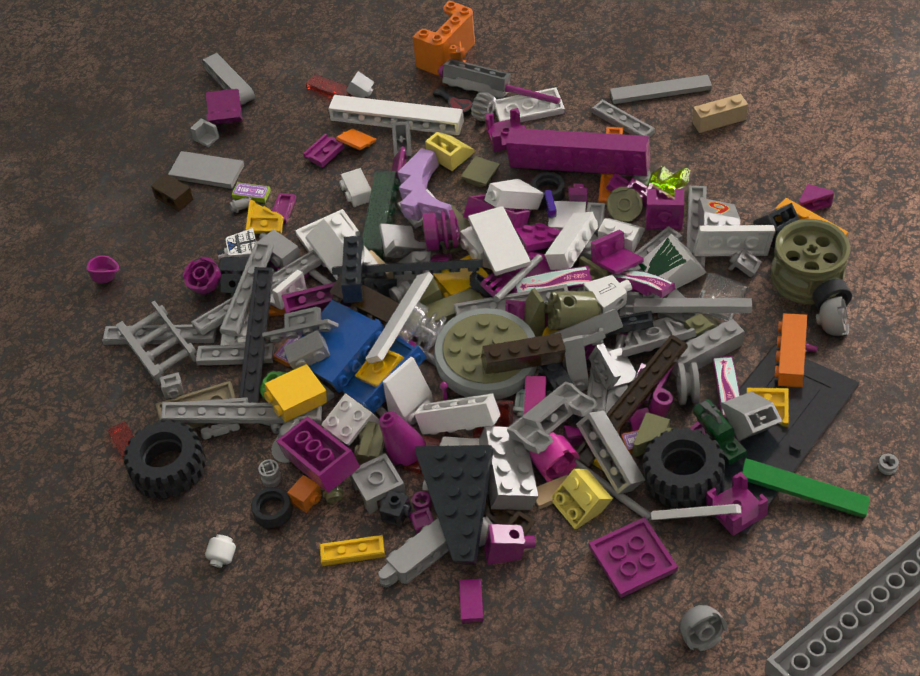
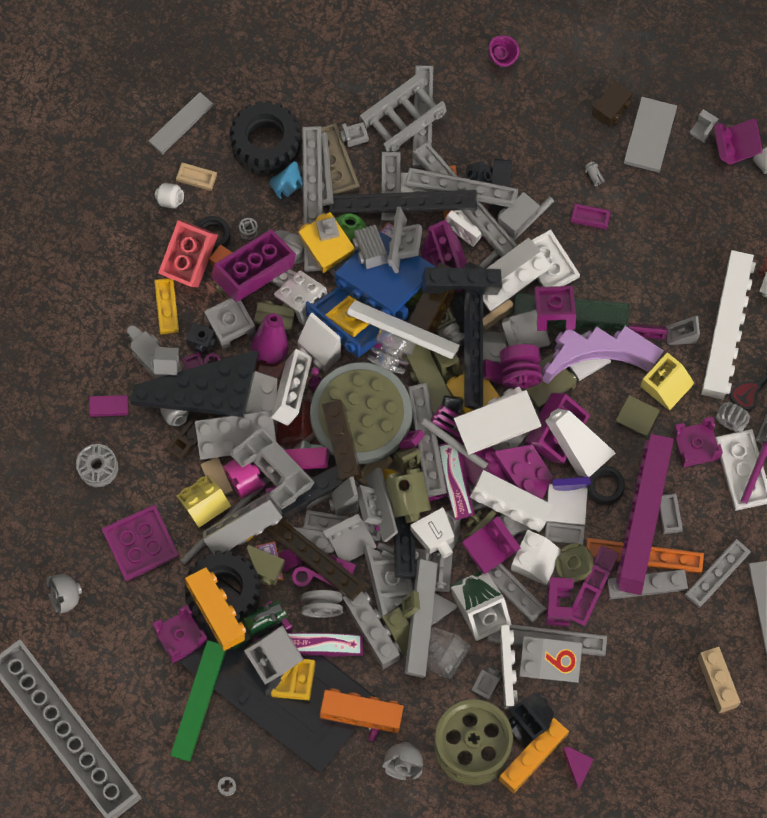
camera: 85 degrees right, 20 degrees up
clear red tile [107,421,134,458] -> none
magenta cylinder [183,257,221,294] -> none
torso [217,228,256,260] -> none
tile [232,182,271,203] -> none
yellow wing [246,200,284,234] -> none
magenta plate [303,134,345,168] -> none
orange piece [336,128,376,150] -> none
white brick [339,168,373,207] -> none
magenta torso [484,524,536,565] -> none
magenta bracket [569,184,588,205] -> none
slope [611,270,675,298] -> none
clear neon green brick [648,166,691,197] -> none
white tile [651,504,741,520] -> none
black tyre [812,279,852,312] -> none
none -> light grey wheel [76,444,118,487]
none -> light grey tile [149,92,213,155]
none -> light grey brick [150,347,179,375]
none -> coral brick [158,220,218,287]
none -> tan tile [176,163,217,191]
none -> light orange brick [185,567,246,651]
none -> dark azure hair [269,162,303,199]
none -> light grey tile [316,217,339,241]
none -> olive tile [402,591,420,618]
none -> magenta panel [534,286,576,331]

